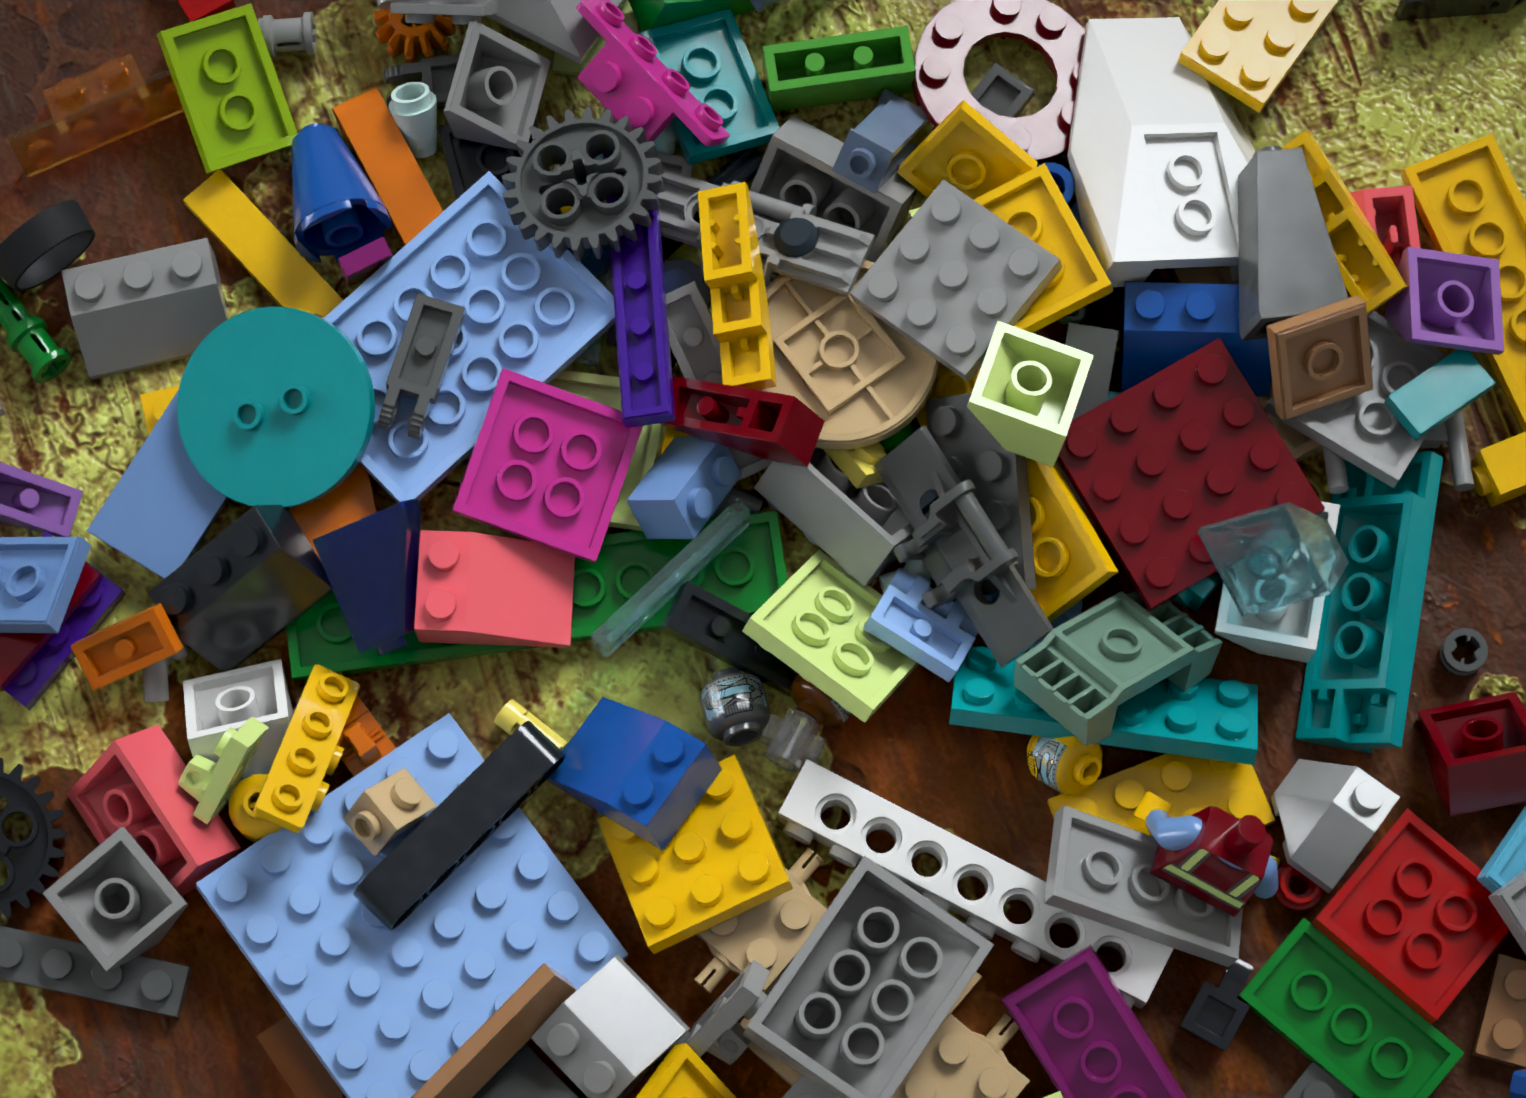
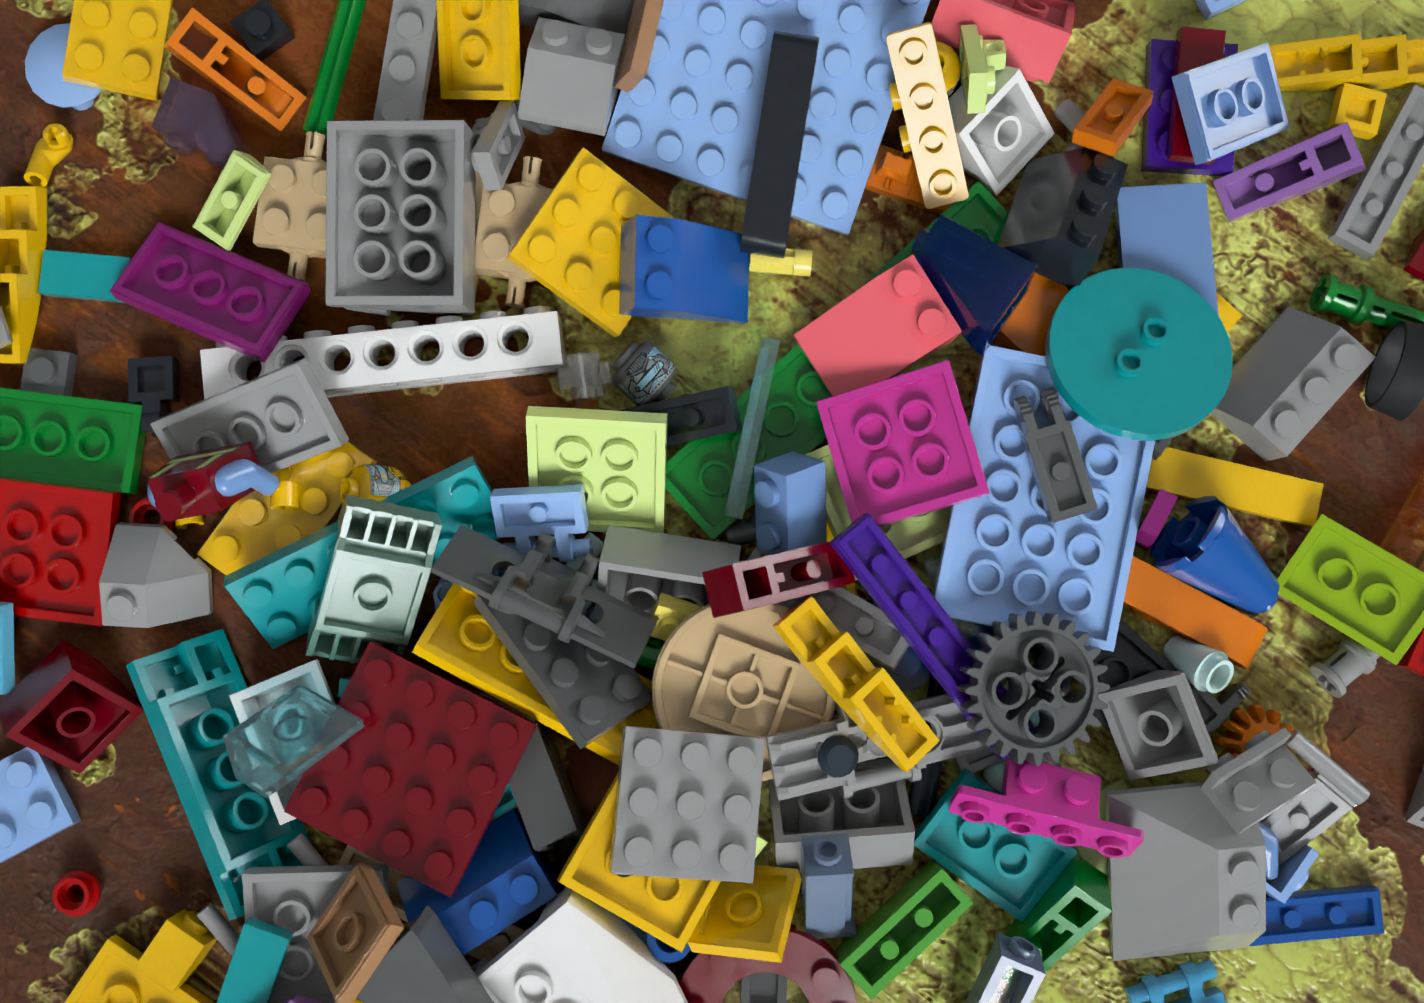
camera: 145 degrees right, 10 degrees up
tan bracket [344,768,437,856] -> none
yellowish green slope [967,321,1094,467] -> none
dark grey bush [1439,628,1488,677] -> none

